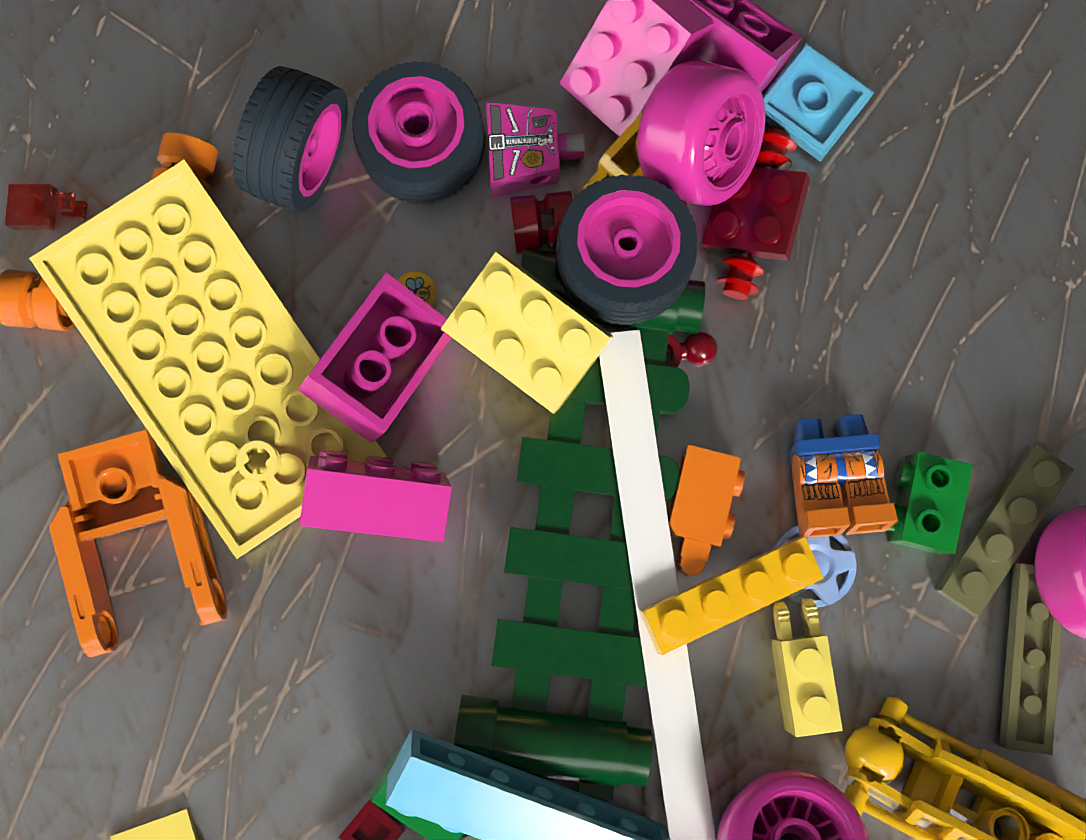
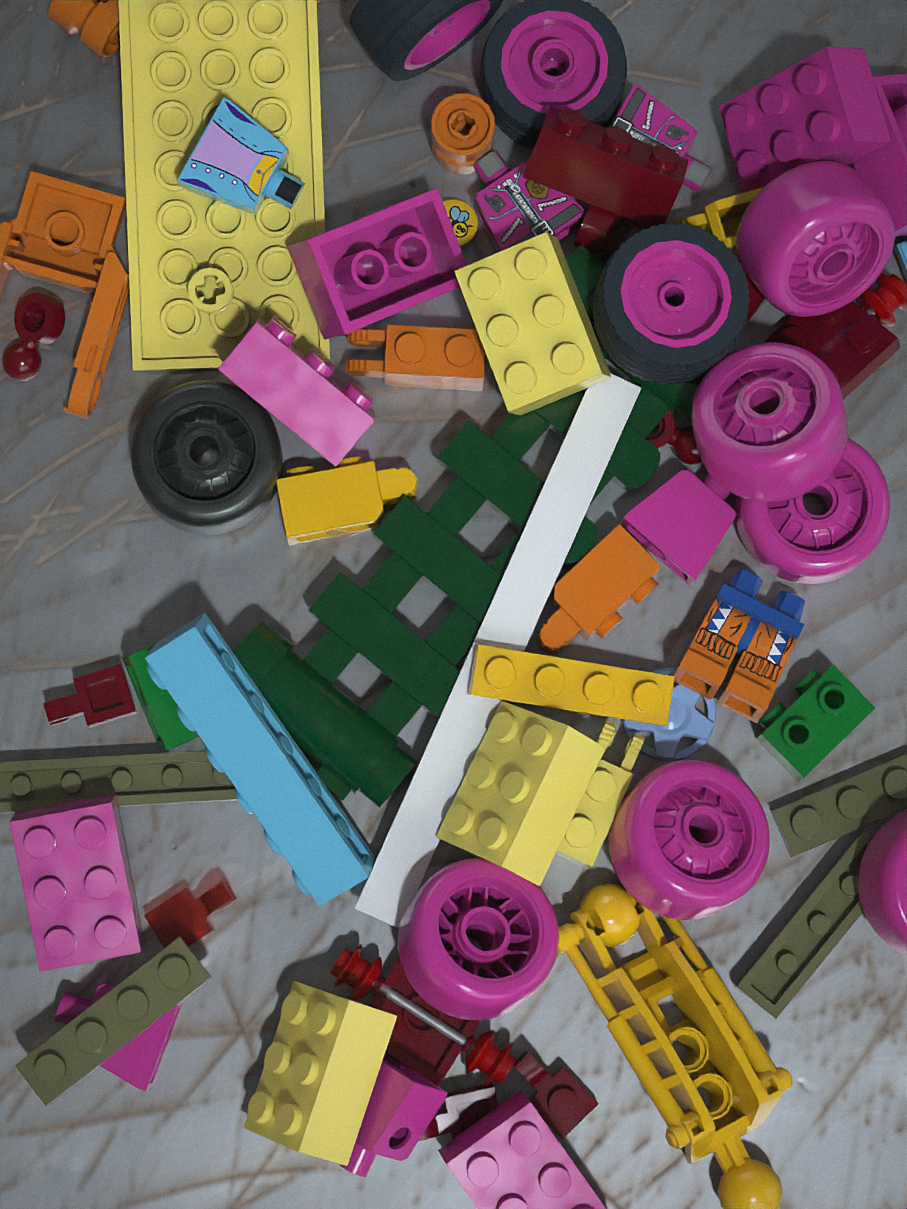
camera: 25 degrees right, 0 degrees up
none -> dark red plate [2,293,65,381]
none -> pearl dark grey wheel [131,380,283,535]
none -> torso [177,97,305,214]
none -> yellow hinge [276,457,418,546]
none -> orange hinge [345,324,485,391]
none -> orange wheel [431,93,495,174]
none -> light yellow brick [436,700,606,886]
none -> torso [473,150,586,254]
none -> dark red brick [523,105,689,227]
none -> dark pink wheel [608,759,770,920]
none -> dark pink torso [620,468,737,587]
none -> dark pink wheel [691,342,848,502]
none -> dark pink wheel [735,438,890,584]

